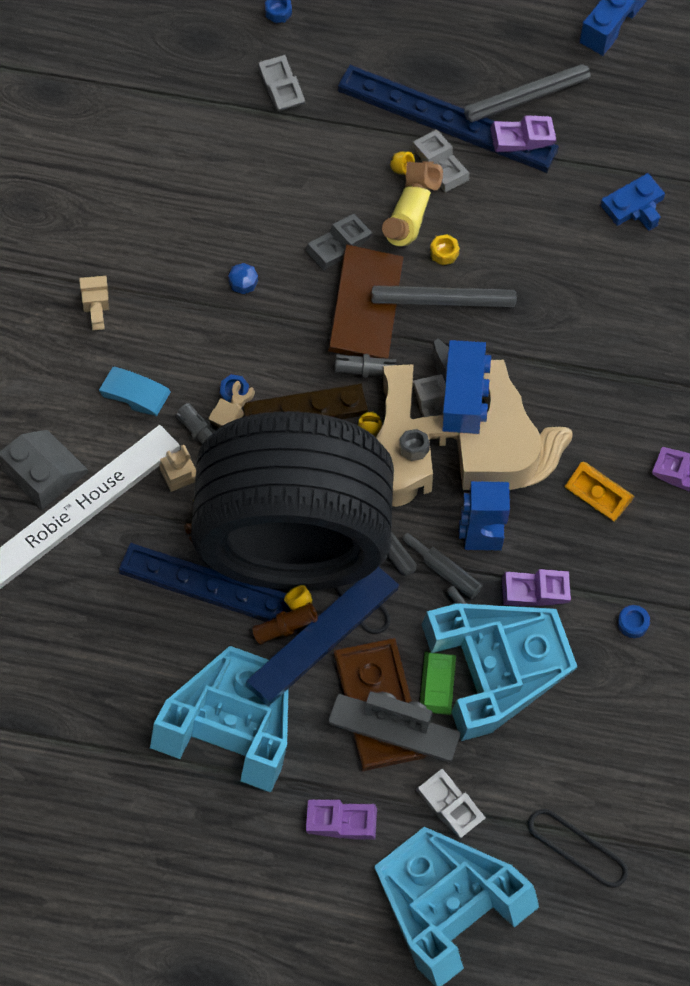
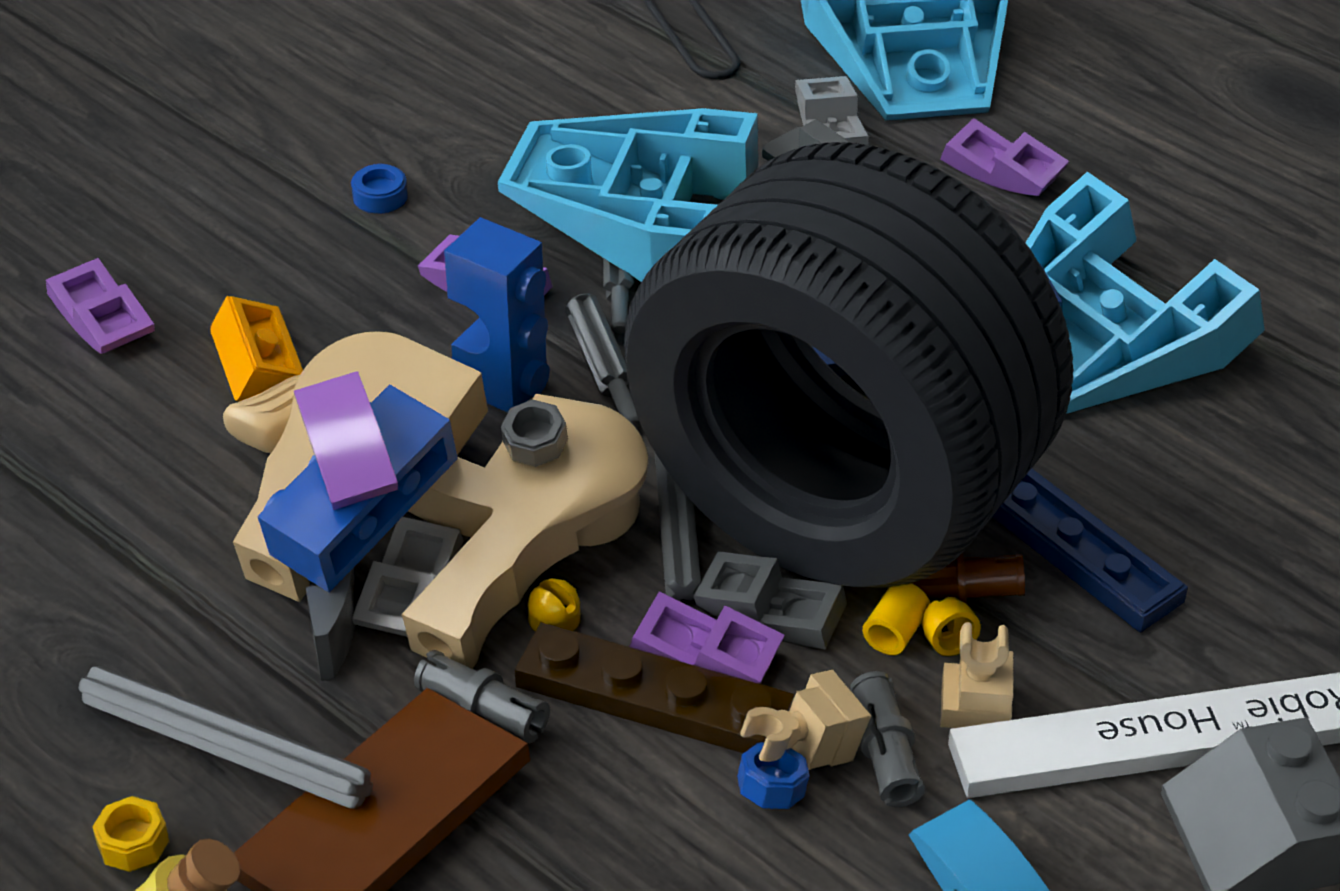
camera: 145 degrees left, 20 degrees down
none -> medium lavender slope [294,371,398,510]

